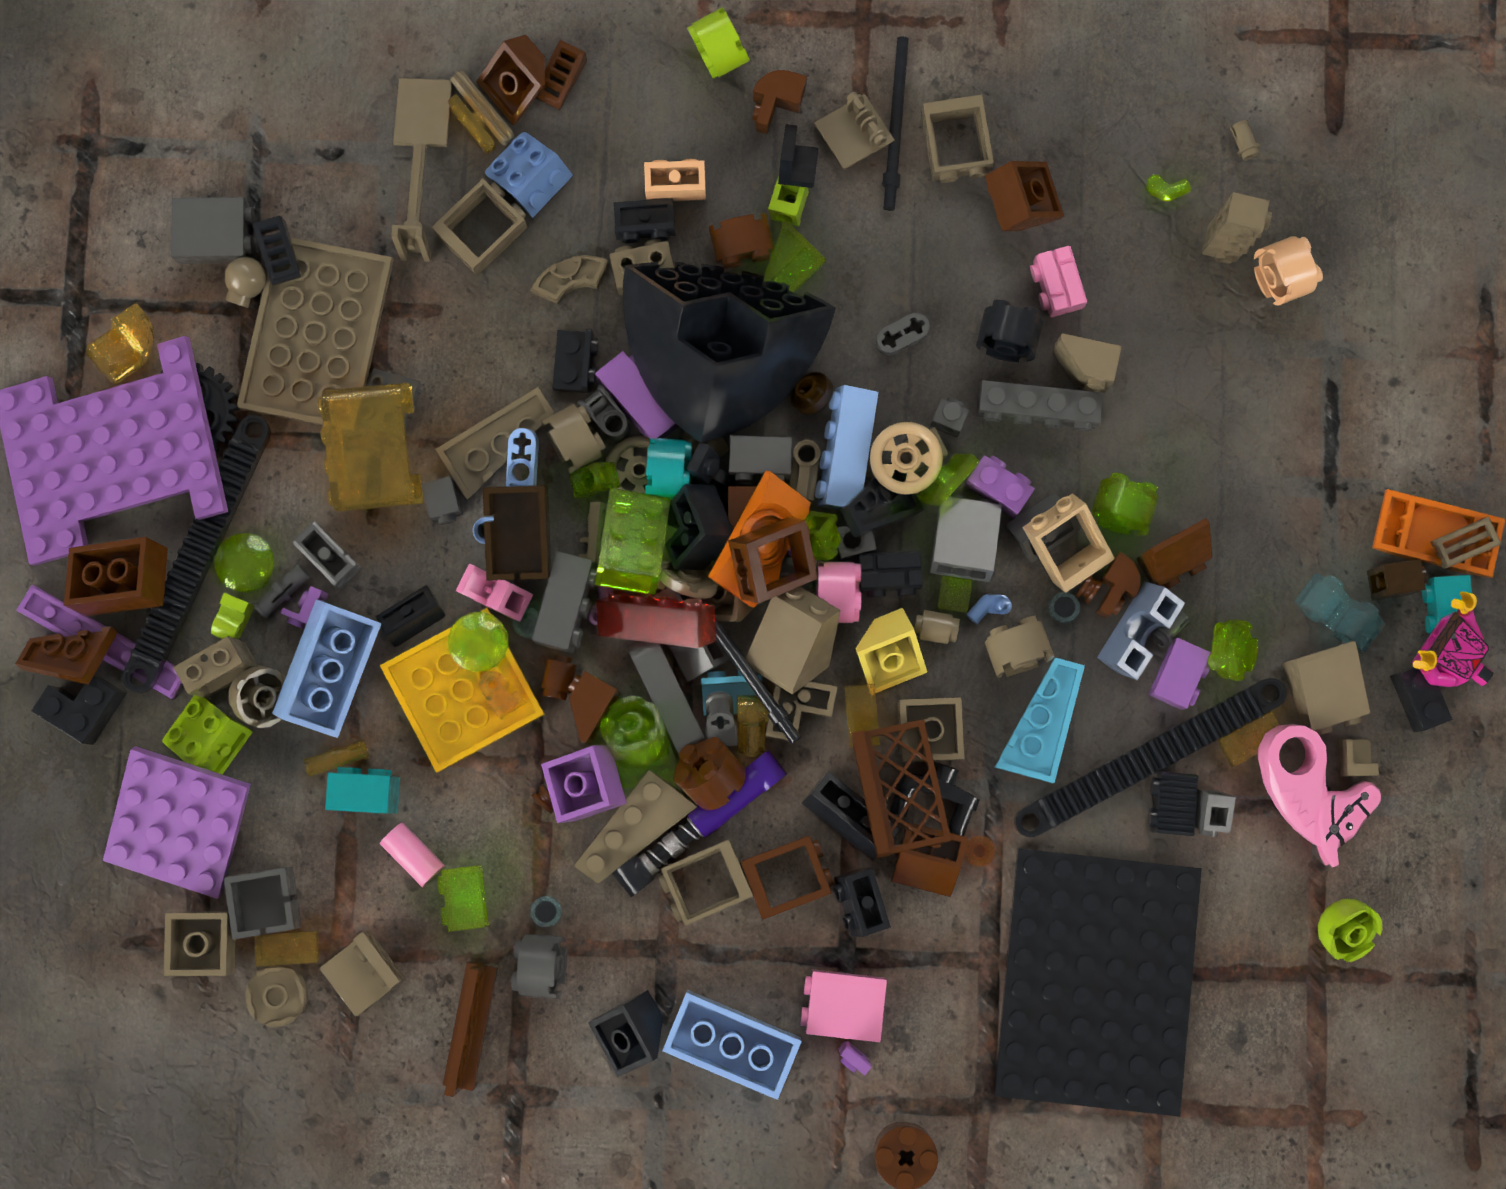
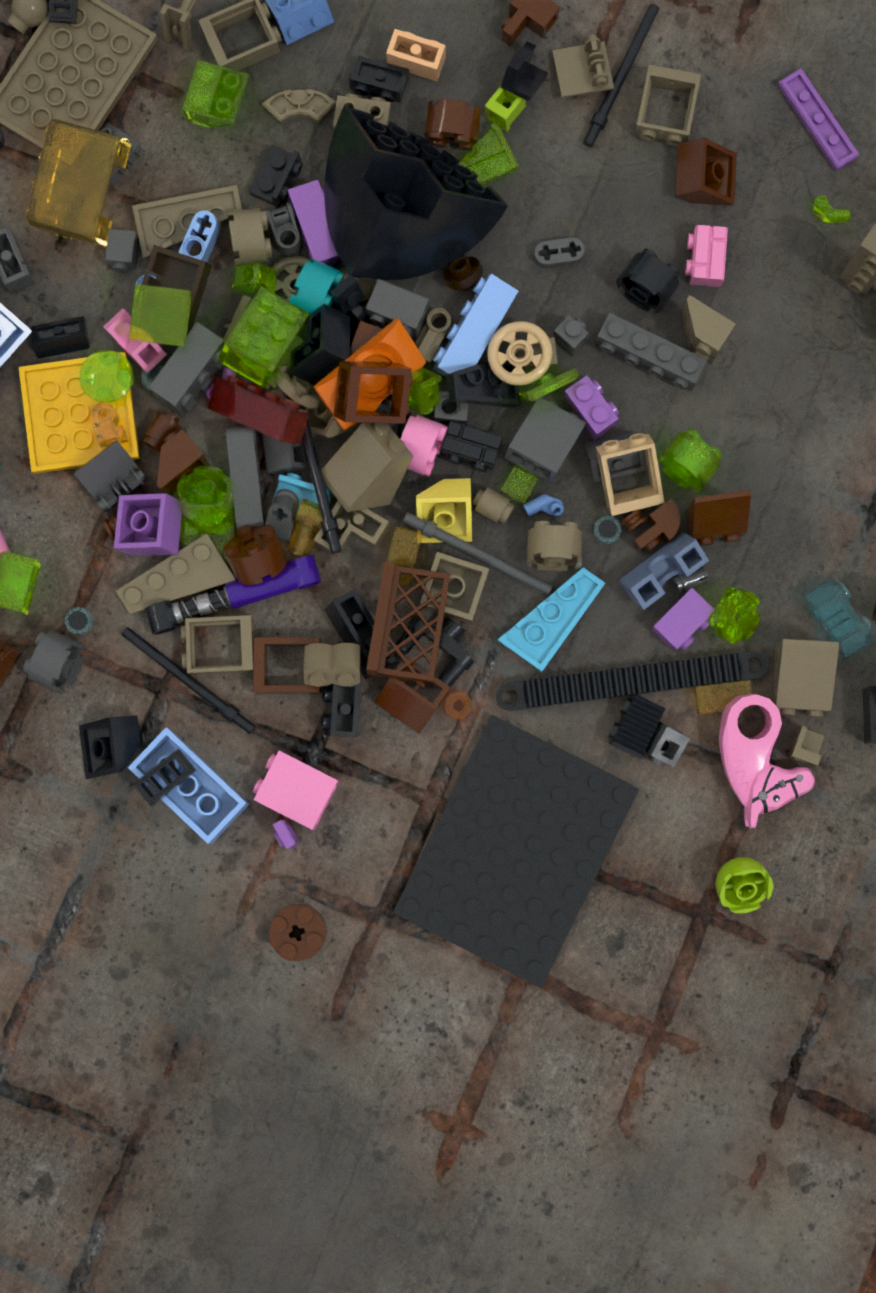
camera: 25 degrees right, 0 degrees up
none -> dark grey hinge [73,440,147,511]
none -> black bar [122,627,256,735]
none -> clear neon green plate [129,284,191,347]
none -> black slope [133,749,196,806]
none -> clear neon green slope [182,60,249,128]
none -> dark tan brick [303,643,361,687]
none -> dark grey bar [402,512,553,595]
none -> medium lavender tile [778,68,860,172]

